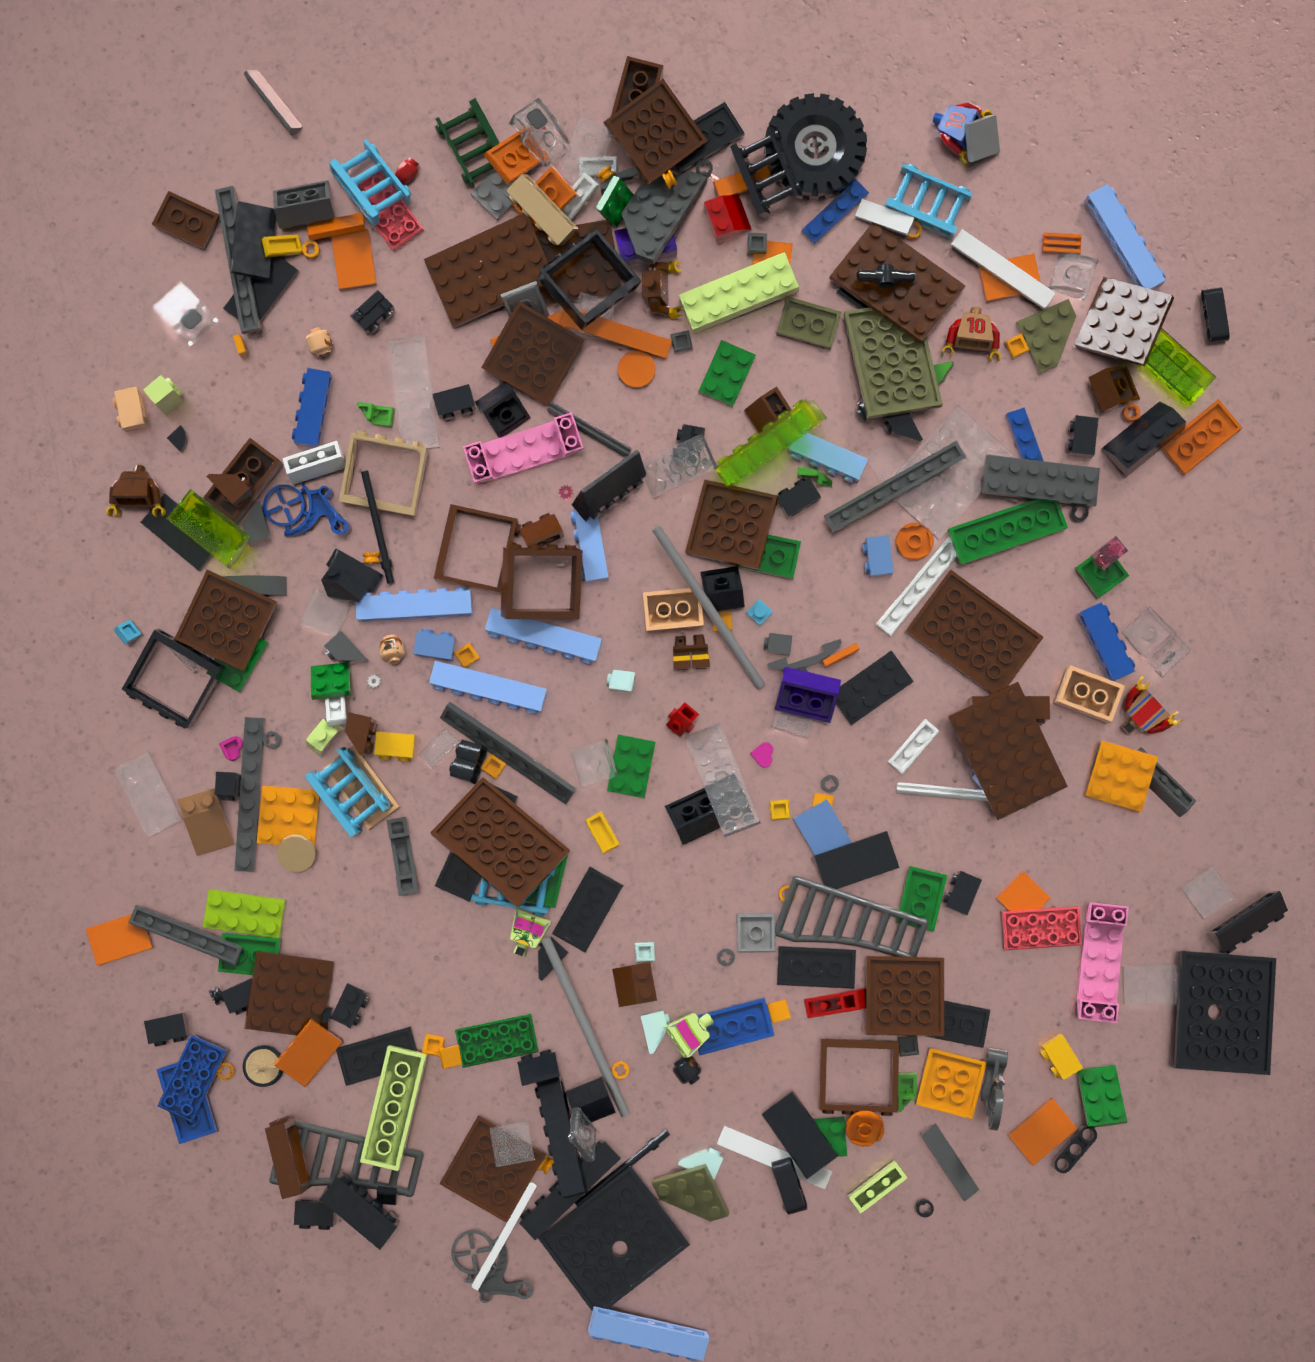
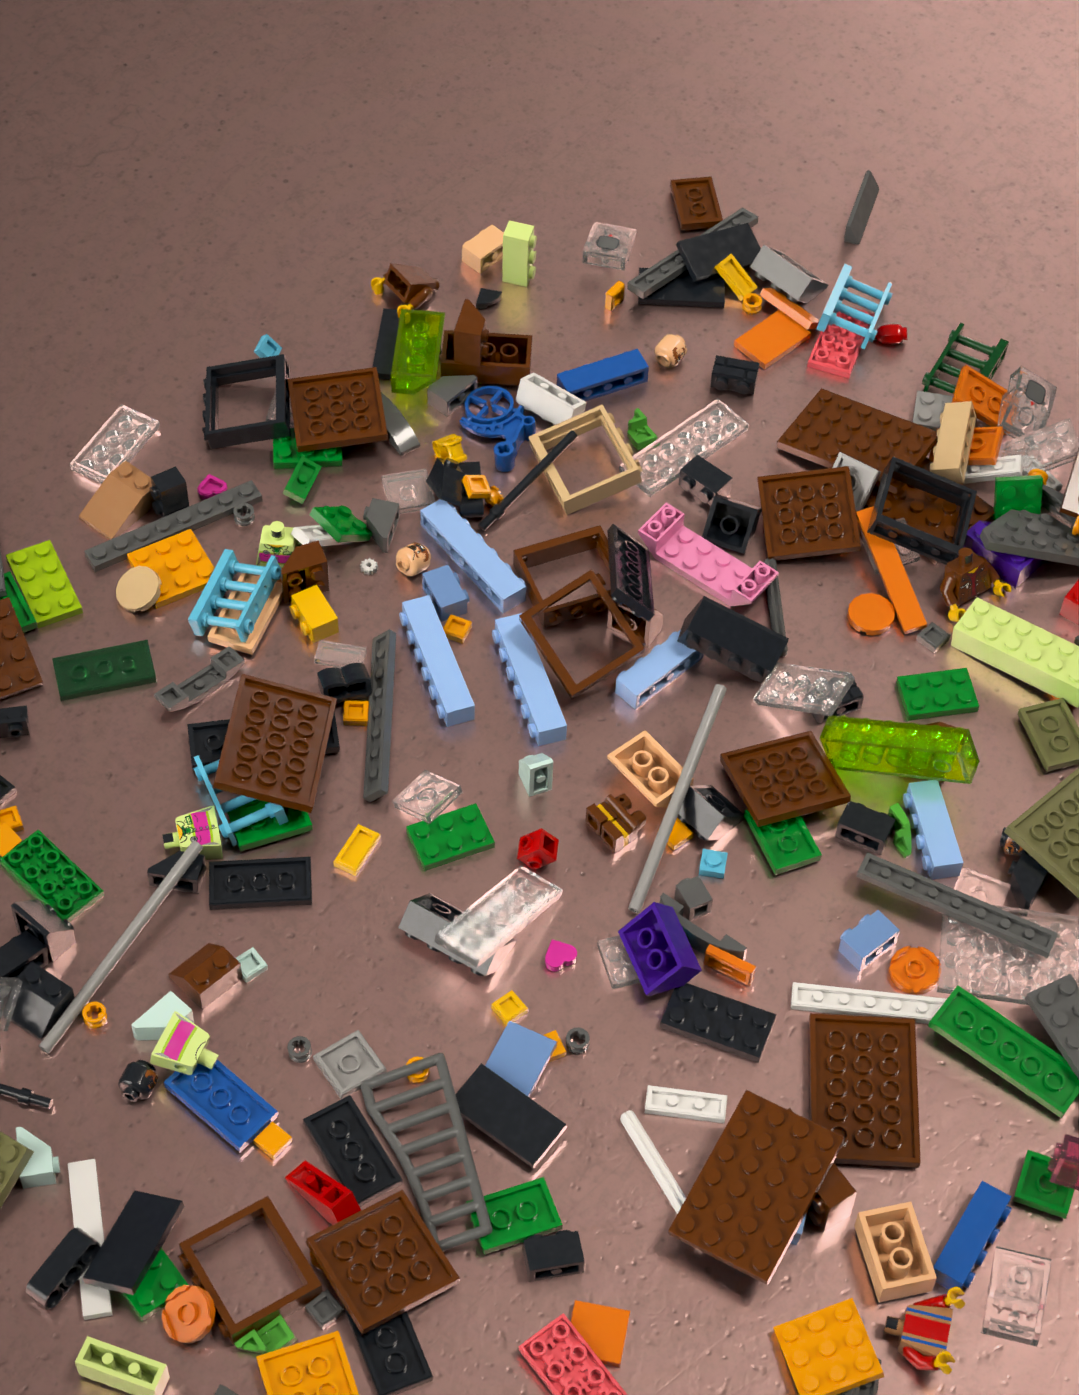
camera: 55 degrees right, 30 degrees down
none -> clear green tile [52,640,157,701]
none -> green plate [282,456,322,504]
none -> yellow piece [432,434,467,463]
none -> light orange tile [462,475,492,498]
none -> black plate [607,524,655,622]

